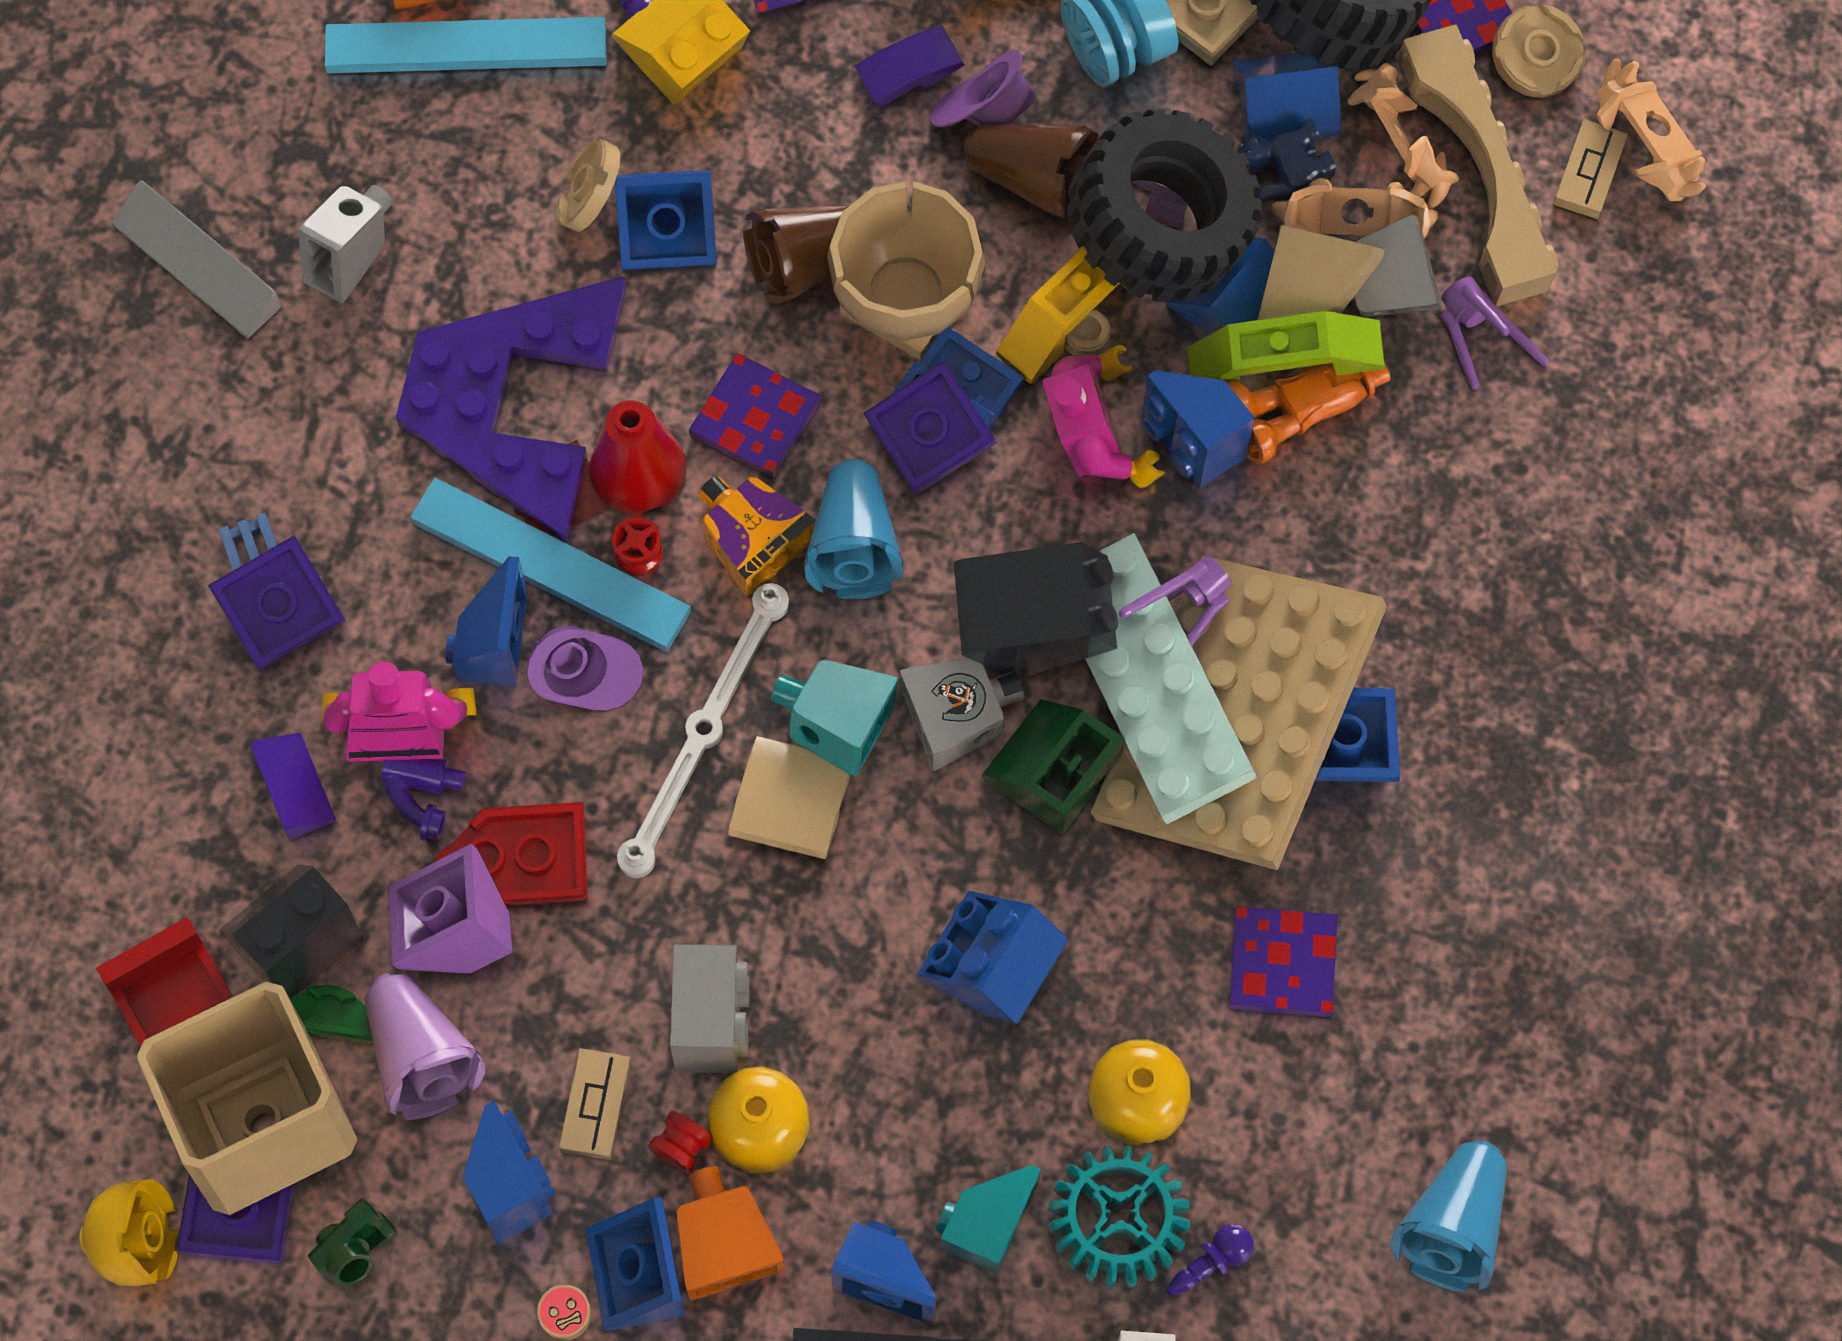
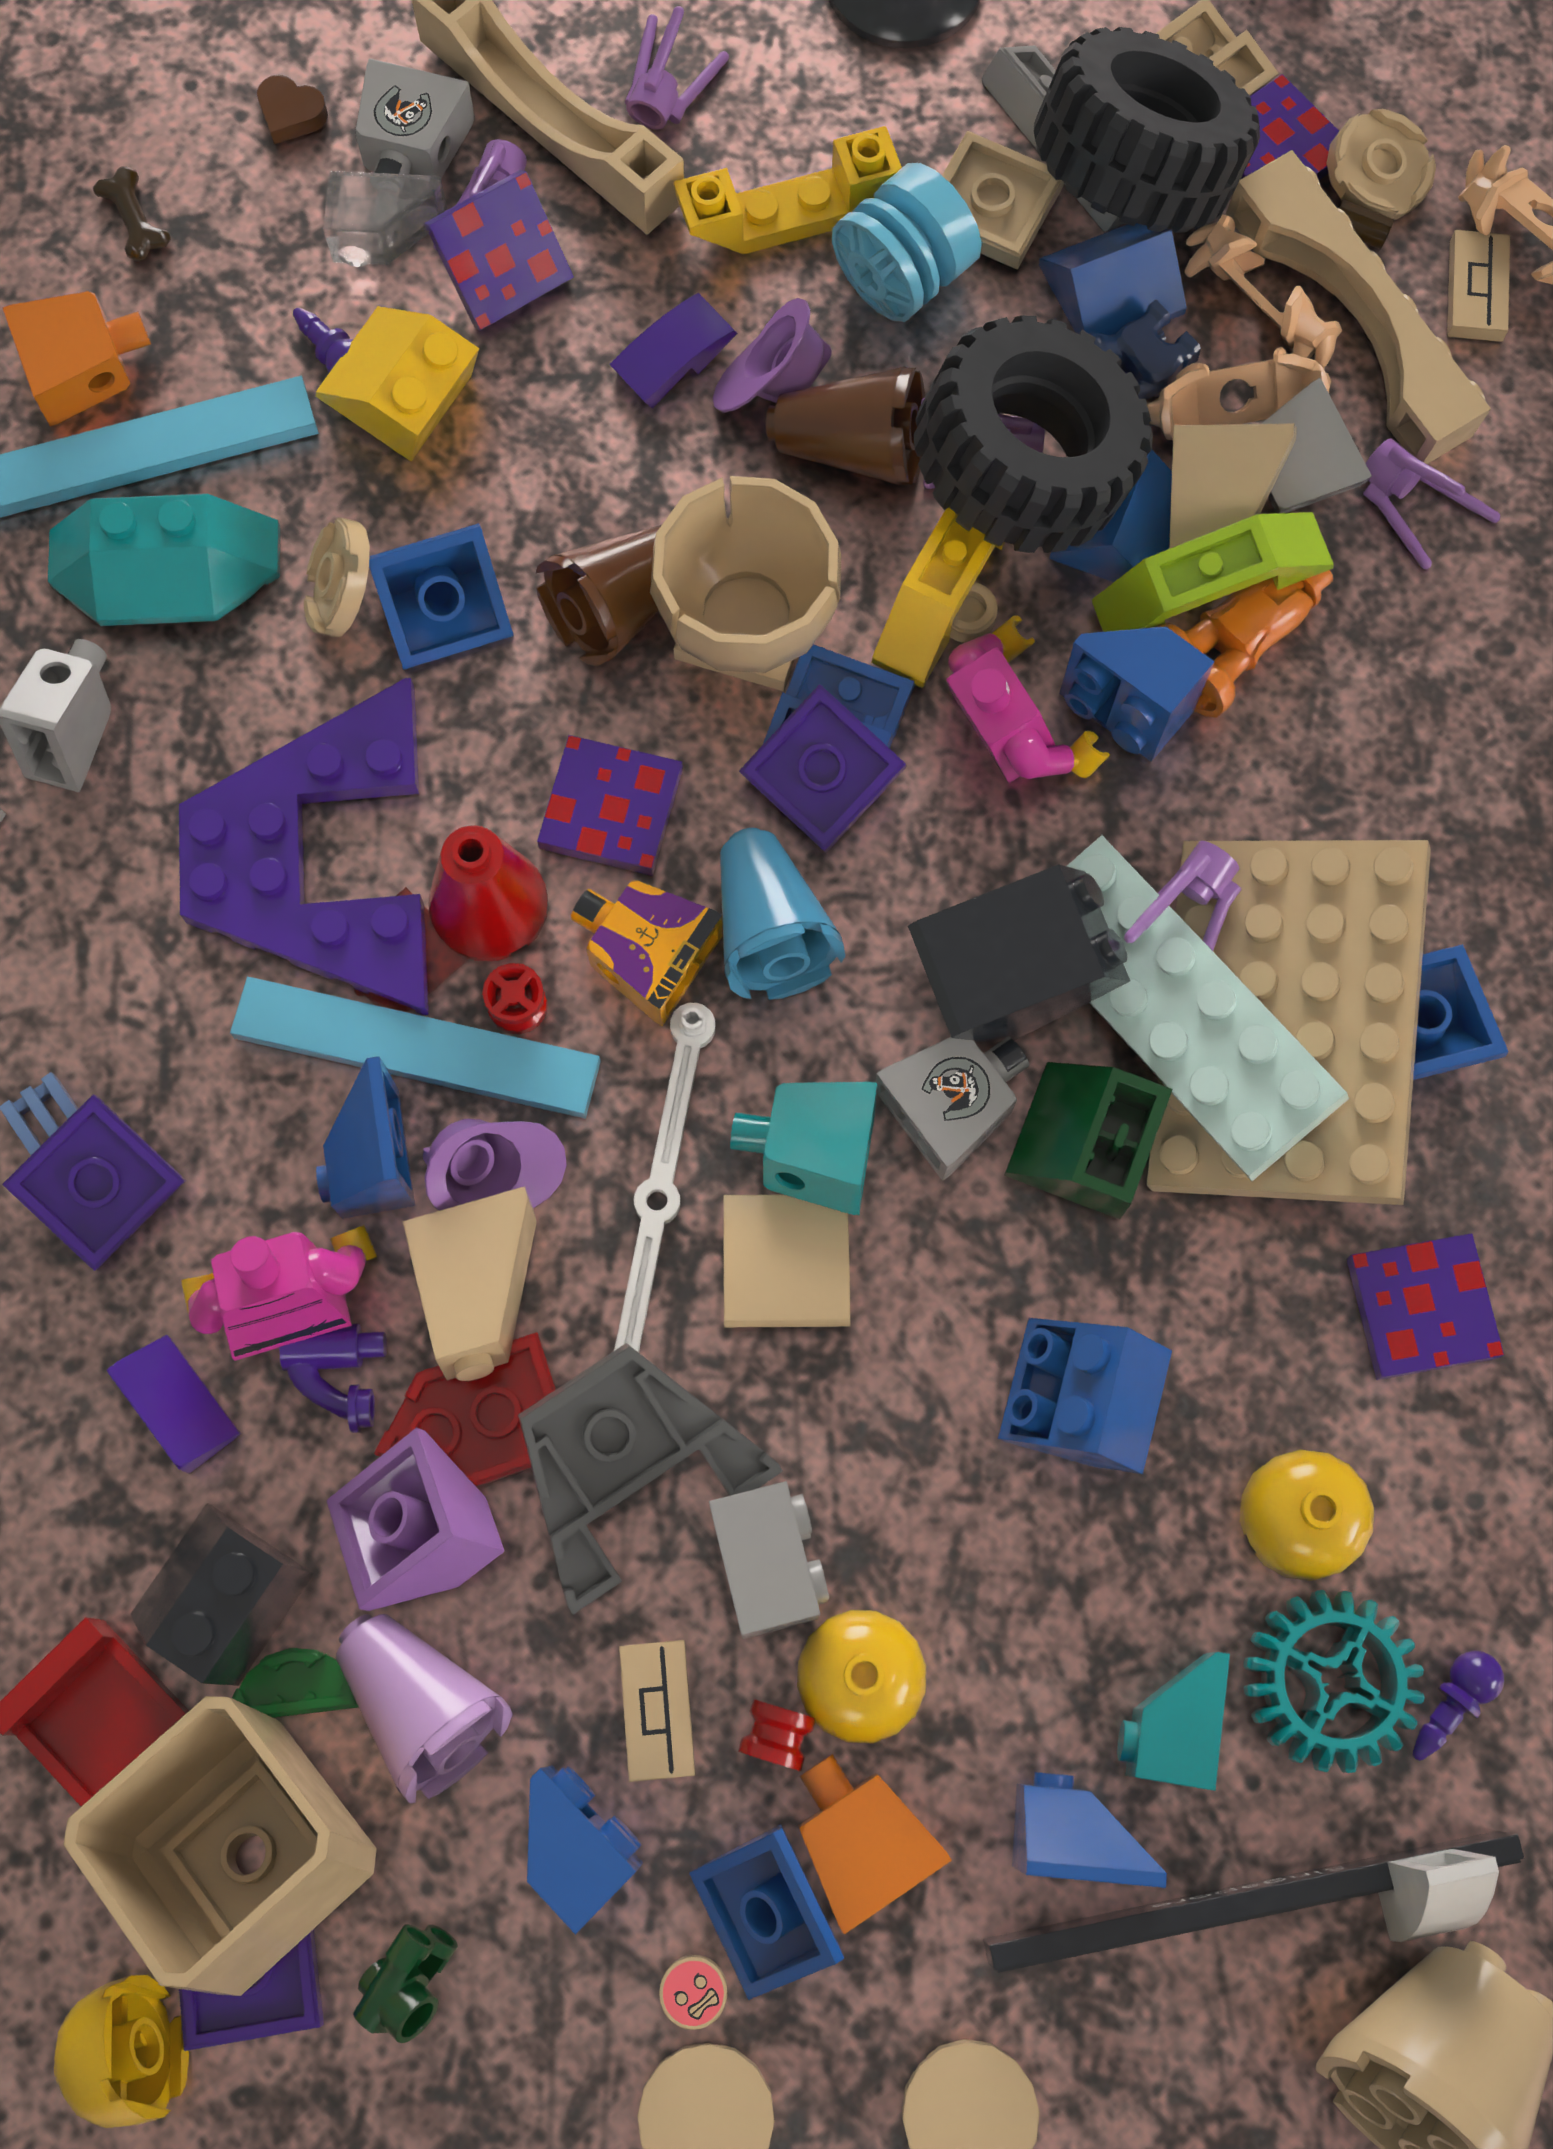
camera: 15 degrees left, 5 degrees up
none -> teal wedge [48,494,280,626]
none -> tan slope [402,1186,537,1381]
none -> dark grey wing [518,1343,783,1615]
none -> dark brown piece [1337,192,1394,250]

